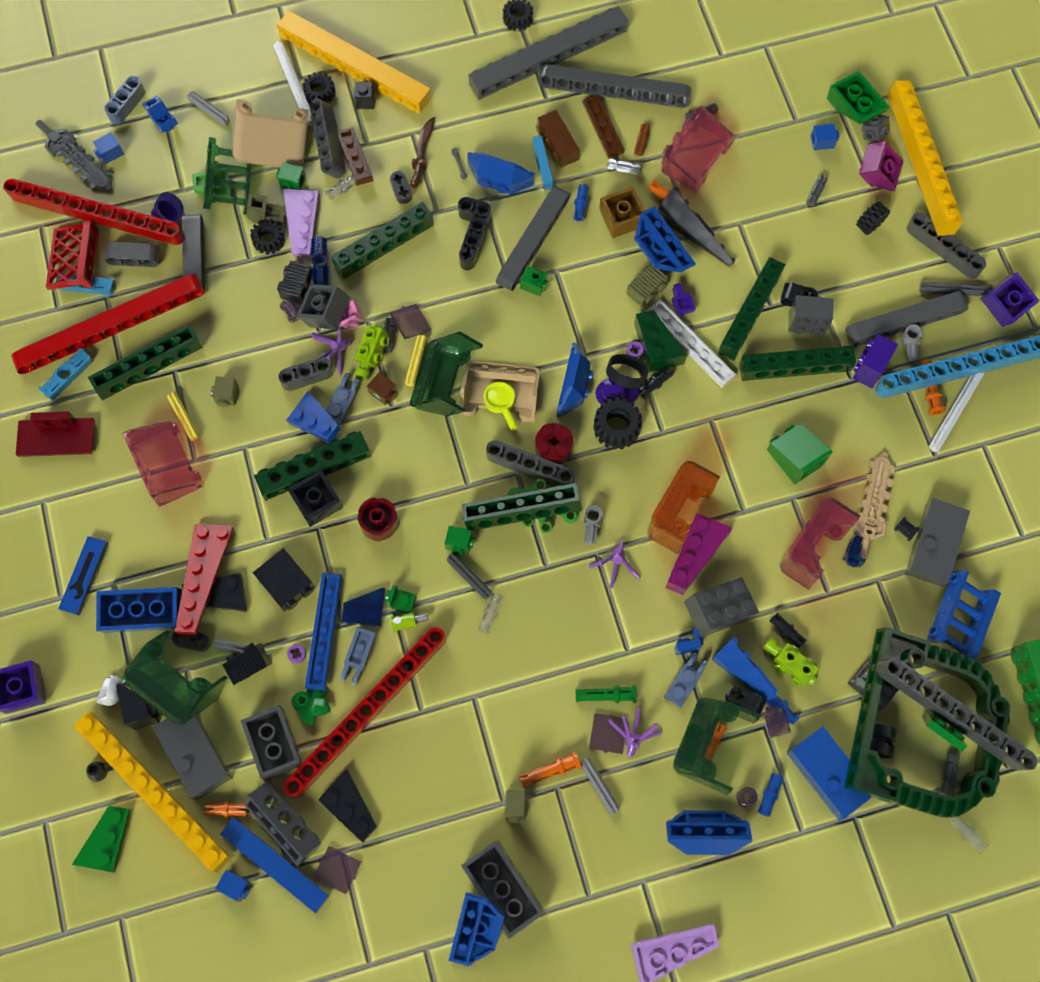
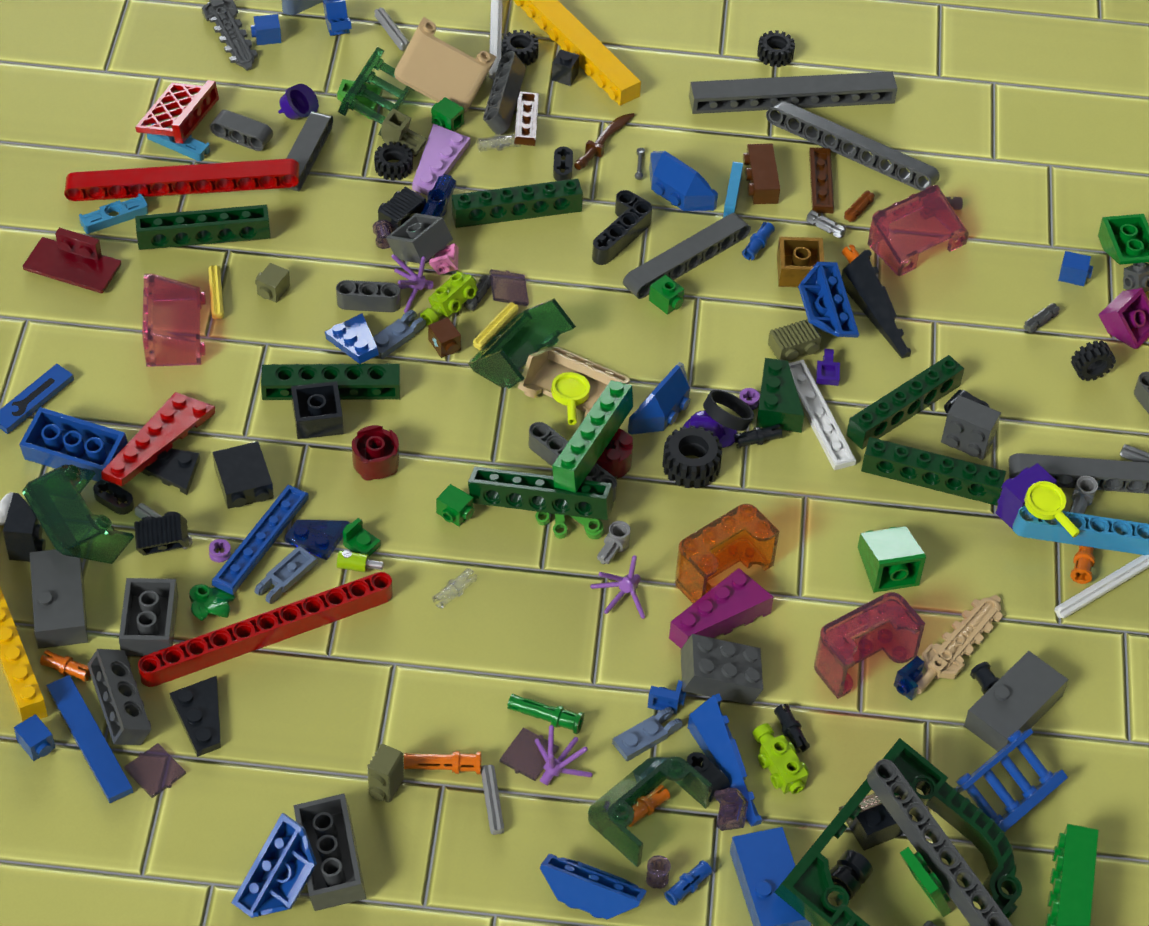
camera: 20 degrees right, 20 degrees down
red beam [3,178,185,245] -> none
dark grey axle [447,553,492,600] -> none
none -> green brick [552,380,633,493]
none -> neon yellow piece [1024,481,1080,538]

